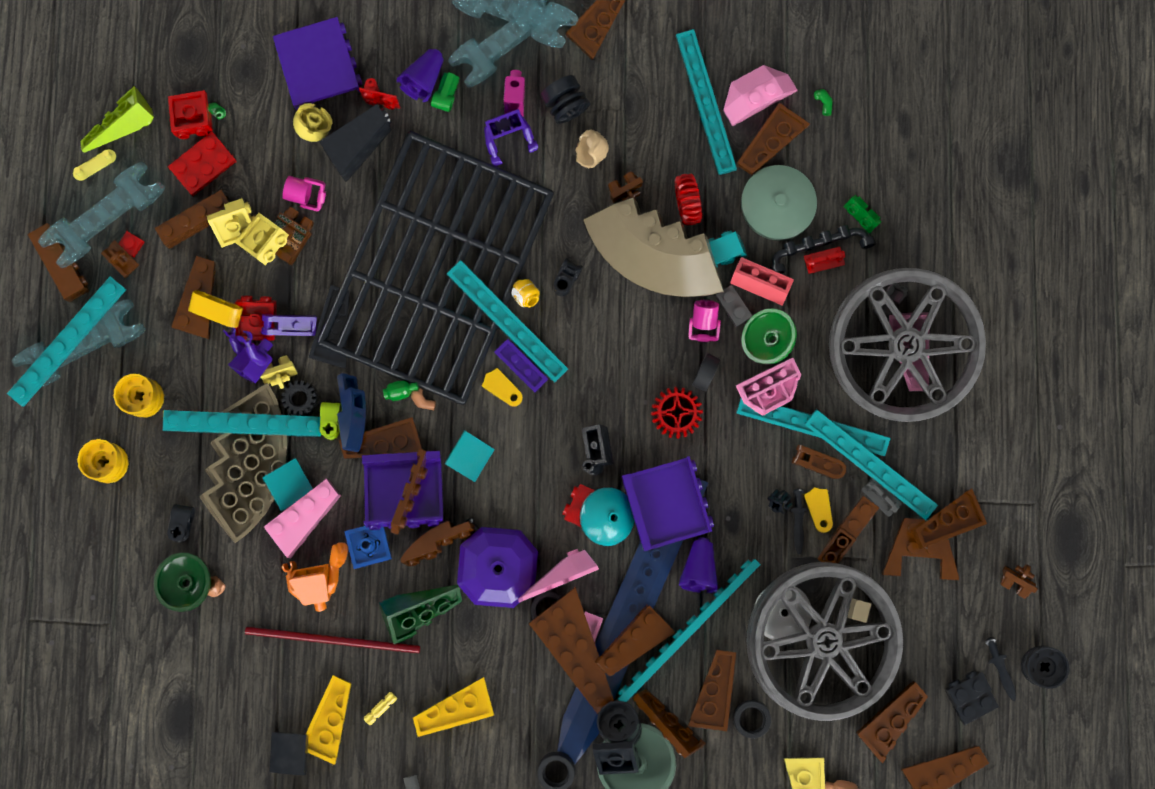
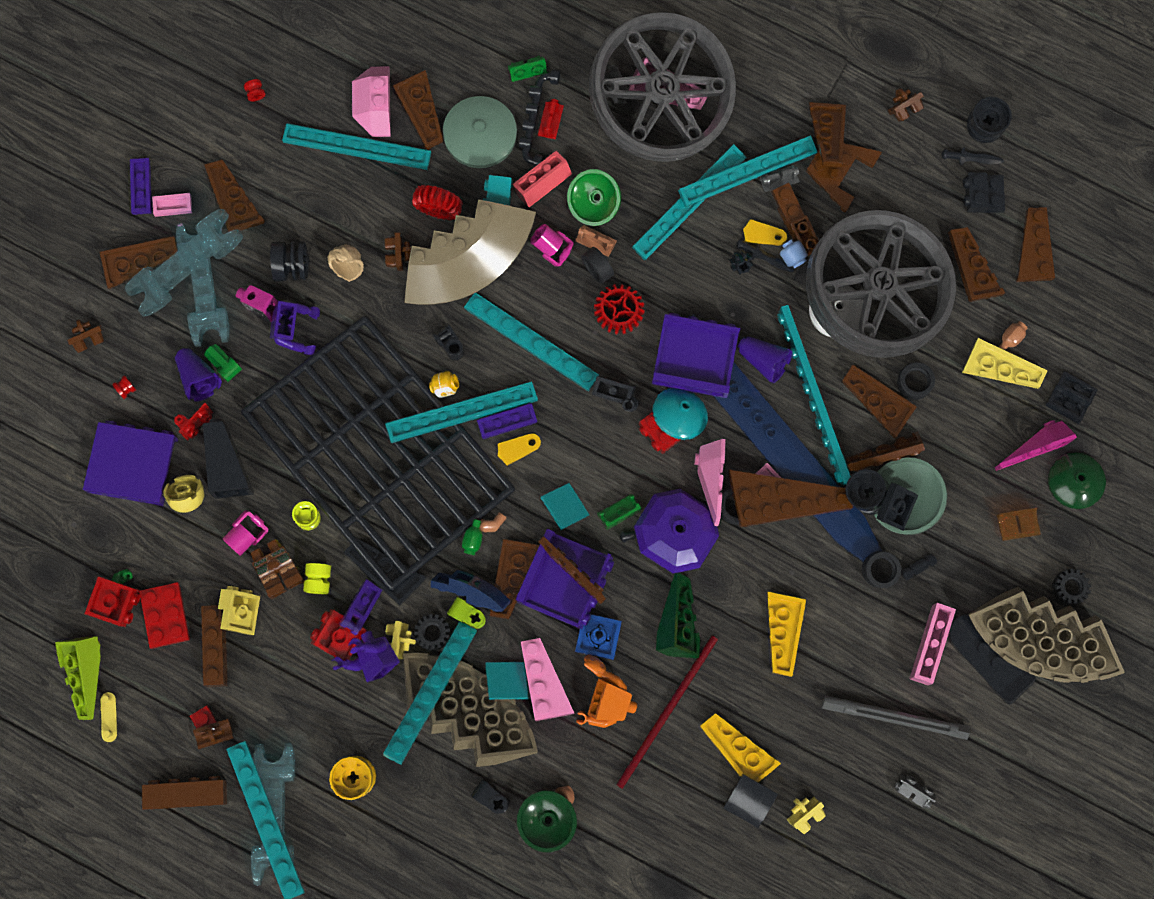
camera: 65 degrees left, 5 degrees down
clear light blue piece [38,162,165,268] -> none
yellow wheel [77,439,129,484] -> none
reddish brown wing [172,256,216,340] -> none
yellow beam [188,291,243,328] -> none
light yellow plate [235,213,289,266] -> none
light yellow axle [364,692,397,725] -> none
reddish brown slope [400,521,476,567] -> none
reddish brown wing [595,605,675,677] -> none
dark grey plate [715,285,752,327] -> none
bright pink wedge [736,358,801,416] -> none
reddish brown plate [791,445,846,479] -> none
green arm [814,89,833,116] -> none
dark tan slope [847,598,871,623] -> none
none -> red wheel [112,375,136,399]
none -> neon yellow wheel [292,501,321,531]
none -> neon yellow wheel [303,563,331,594]
none -> teal plate [464,293,599,392]
none -> nougat hinge [575,225,617,257]
none -> green hinge [597,494,641,530]
none -> light blue head [780,239,808,268]

